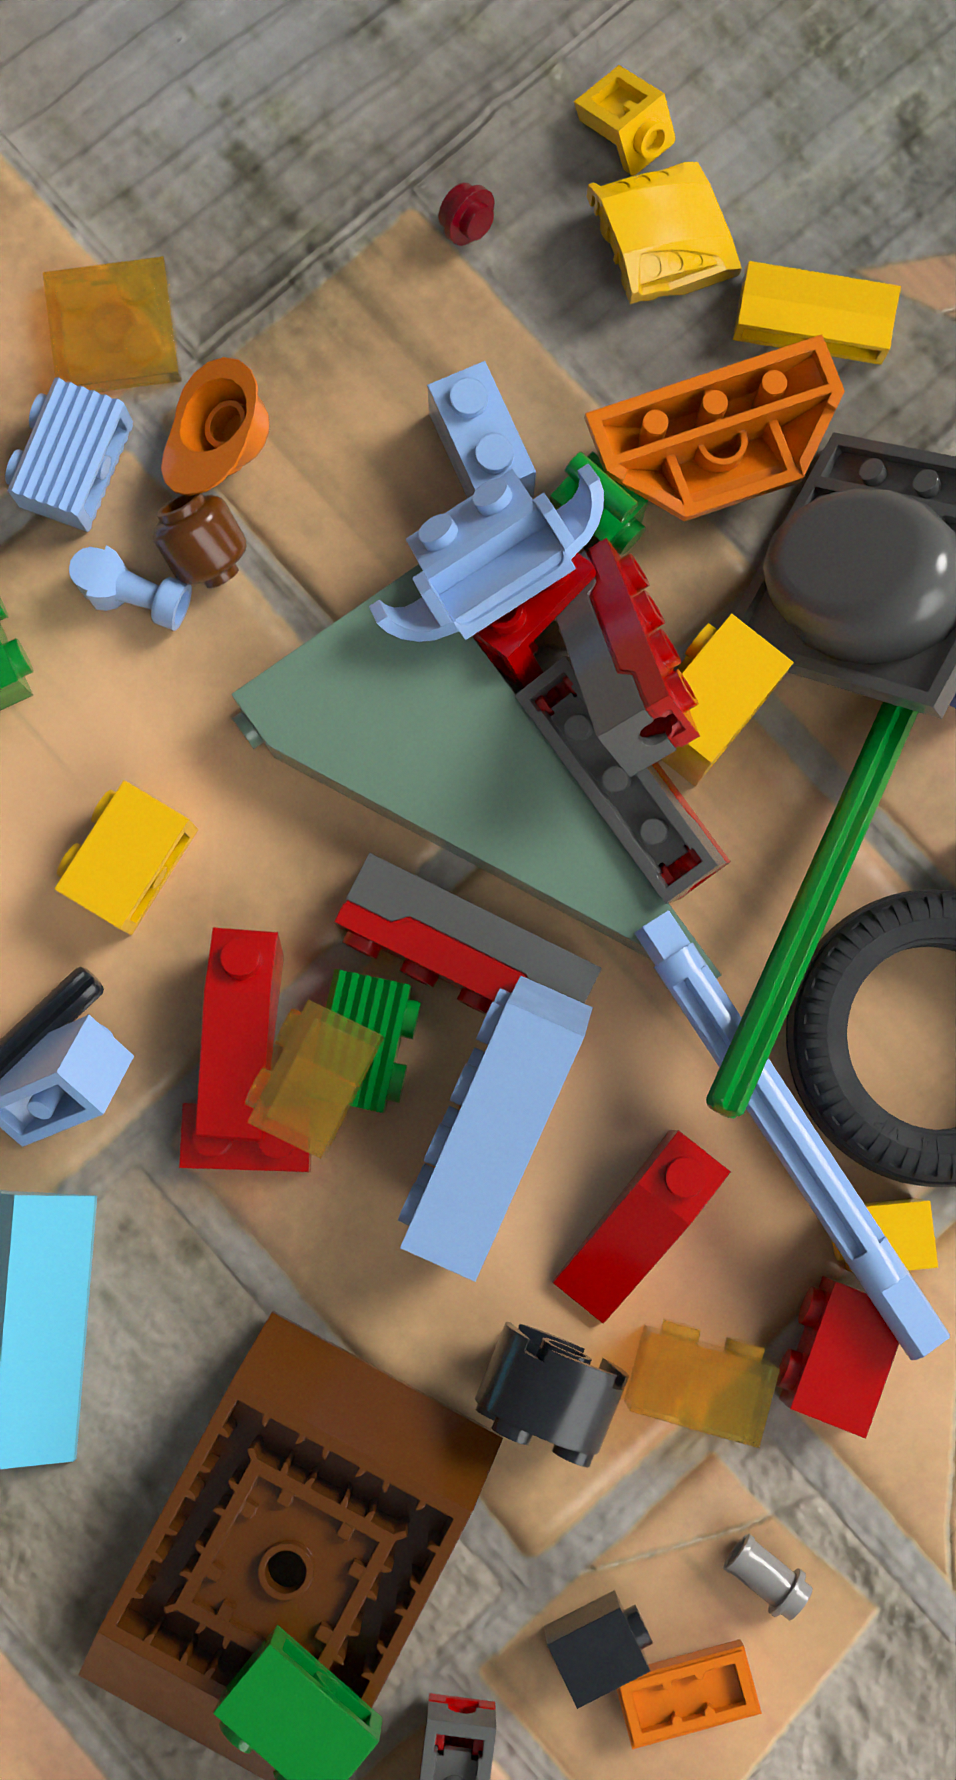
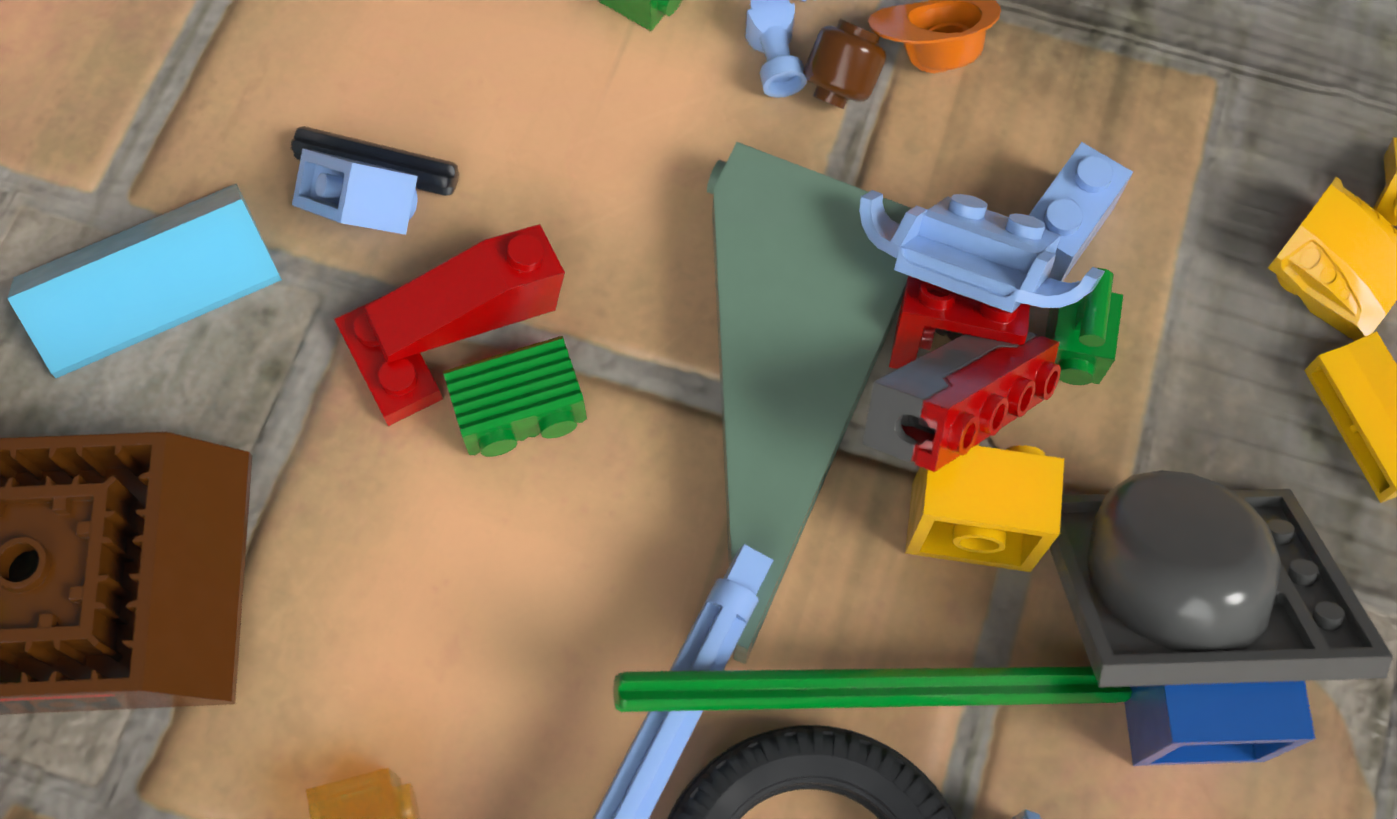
camera: 60 degrees right, 15 degrees down
yellow brick [54,780,199,936] -> none
clear yellow brick [245,999,384,1159] -> none
piece [334,853,602,1015] -> none
light blue brick [398,976,593,1282] -> none
dark red plate [438,183,495,246] -> none
black brick [475,1322,629,1468] -> none
dark grey piece [515,656,731,904] -> none
red slope [552,1130,731,1324] -> none
orange wedge [584,334,845,522] -> none

